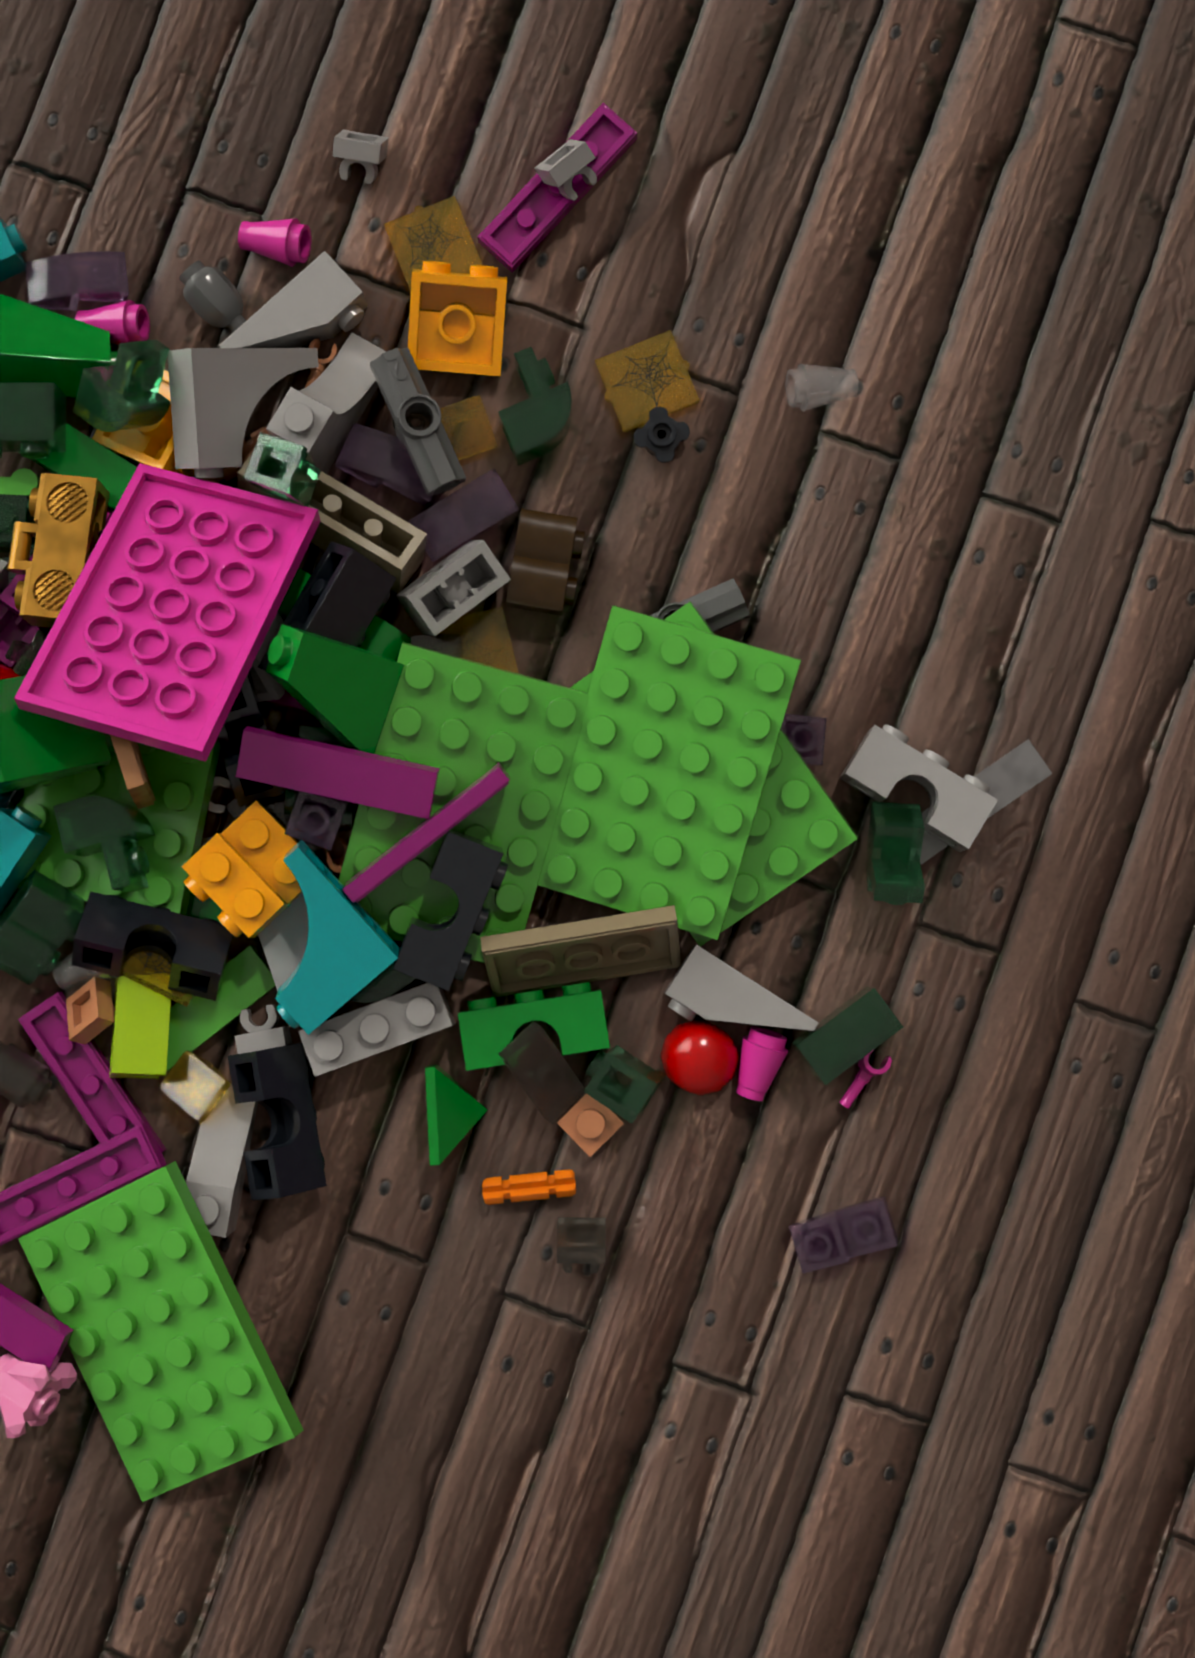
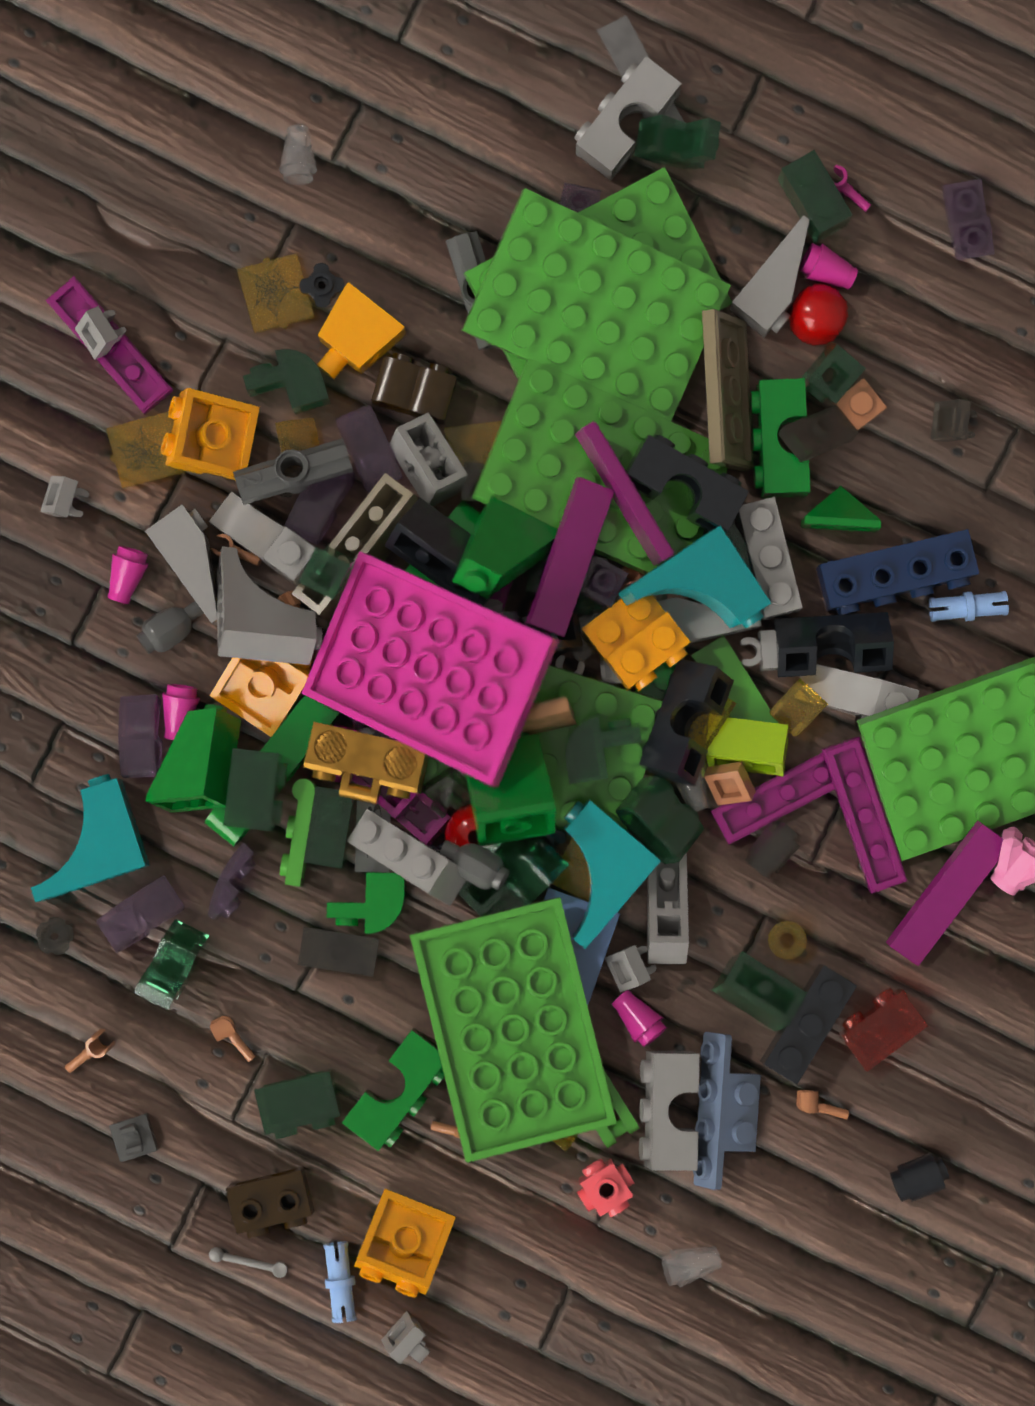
camera: 80 degrees left, 0 degrees up
clear green brick [73,339,171,432] -> none
orange axle [482,1169,577,1205] -> none
none -> light orange torso [317,282,406,379]
none -> dark blue brick [816,529,979,615]
none -> light blue pin [929,591,1009,622]

